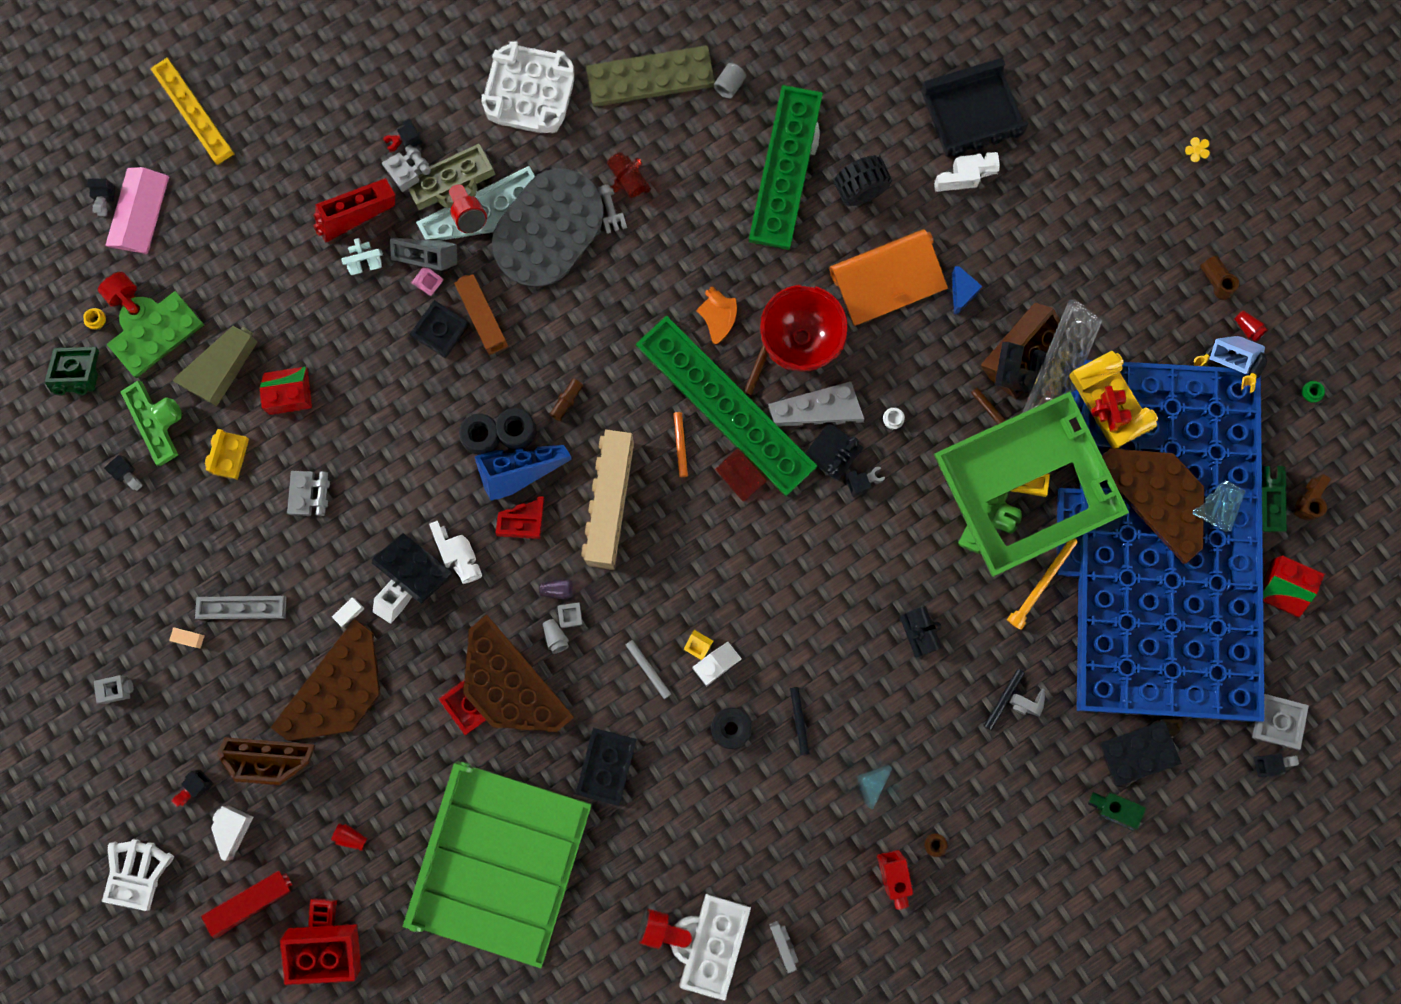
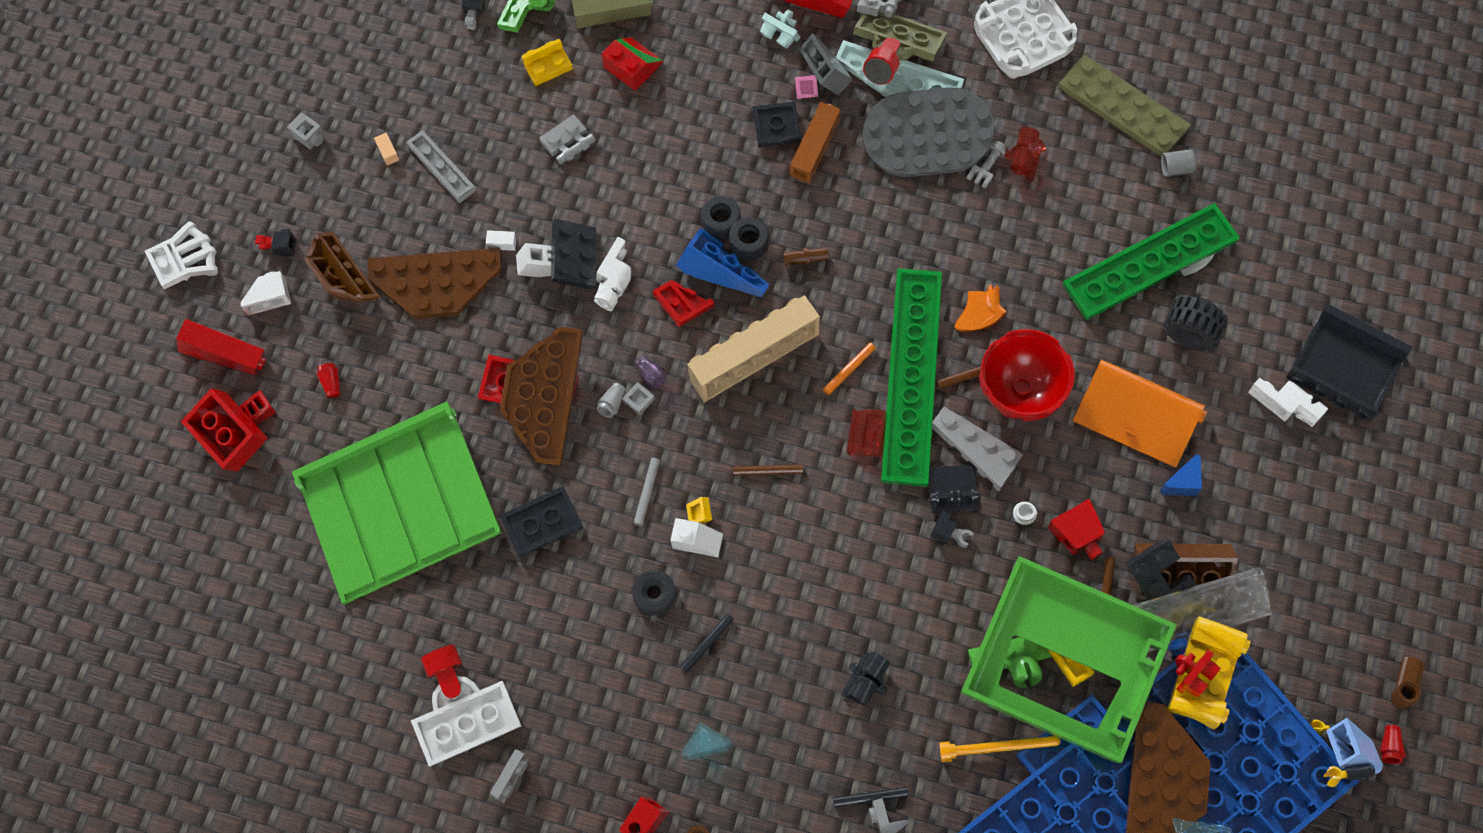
camera: 50 degrees right, 10 degrees down
none -> reddish brown bar [733,464,803,476]
none -> red torso [1048,499,1105,560]

